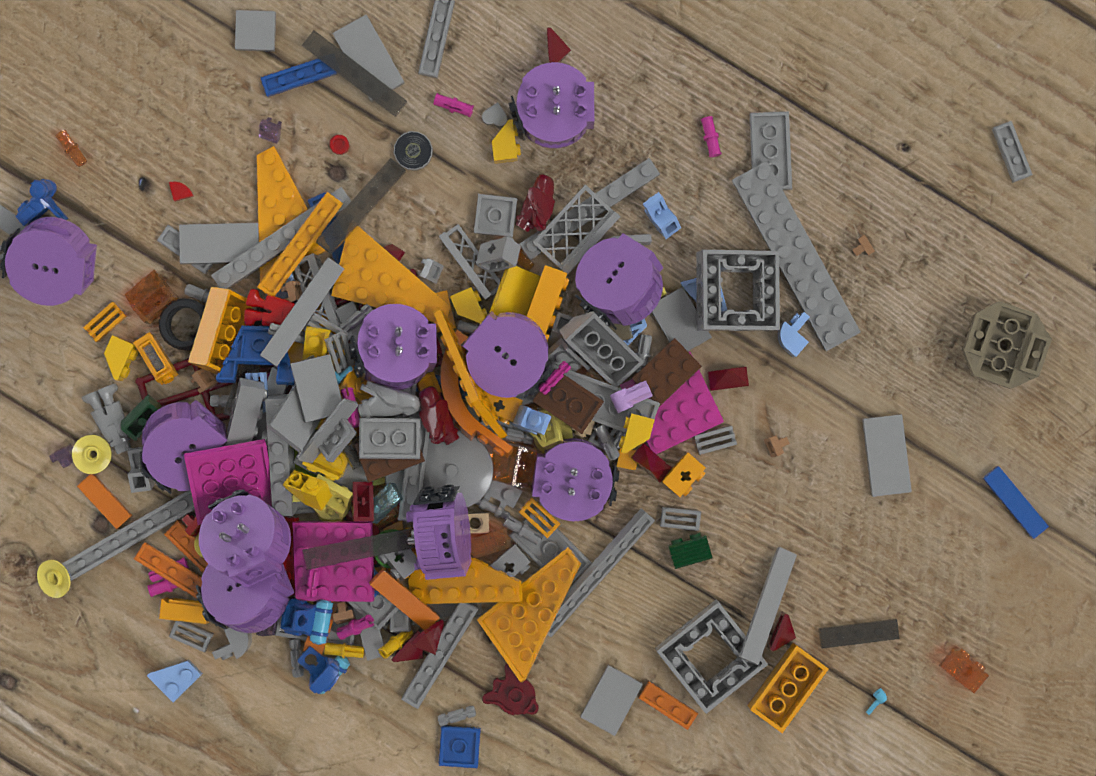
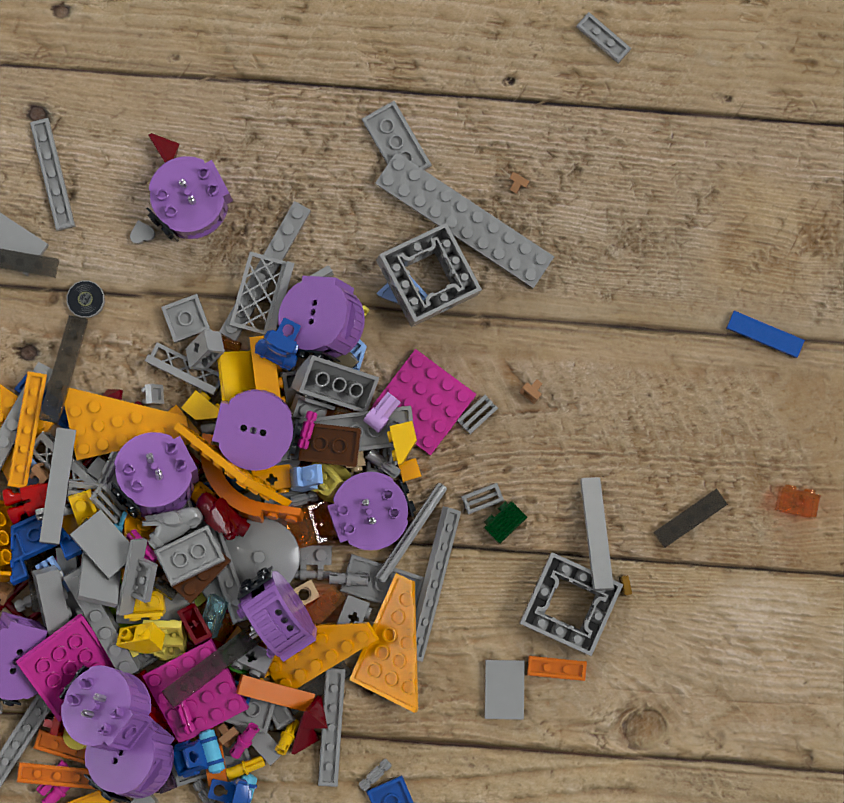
camera: 25 degrees left, 5 degrees down
red tile [329,135,350,155] -> none
dark pink pin [433,93,474,117] -> none
dark red tile [482,663,539,716] -> none
yellow slope [492,119,521,164] -> none
dark red animal [516,174,555,232] -> none
light orange tile [519,497,561,538] -> none
dark red slope [631,443,672,483] -> none
reddish brown plate [632,338,702,407] -> none
light grey axle [634,334,652,373] -> none
light blue brick [643,192,681,239] -> none
light grey tile [652,287,712,351] -> none
light orange brick [661,452,706,497] -> none
dark pink pin [701,116,722,158] -> none
dark red slope [708,367,749,391] -> none
light orange brick [747,643,829,733] -> none
dark red slope [767,611,796,651] -> none
light blue brick [778,312,810,358] -> none
light grey tile [862,414,912,497] -> none
medium azure hand [866,688,887,715] -> none
dark tan piece [962,301,1052,389] -> none
none -> blue piece [255,318,301,371]
none -> light grey axle [376,483,447,583]
none -> pearl gold tile [619,575,632,596]

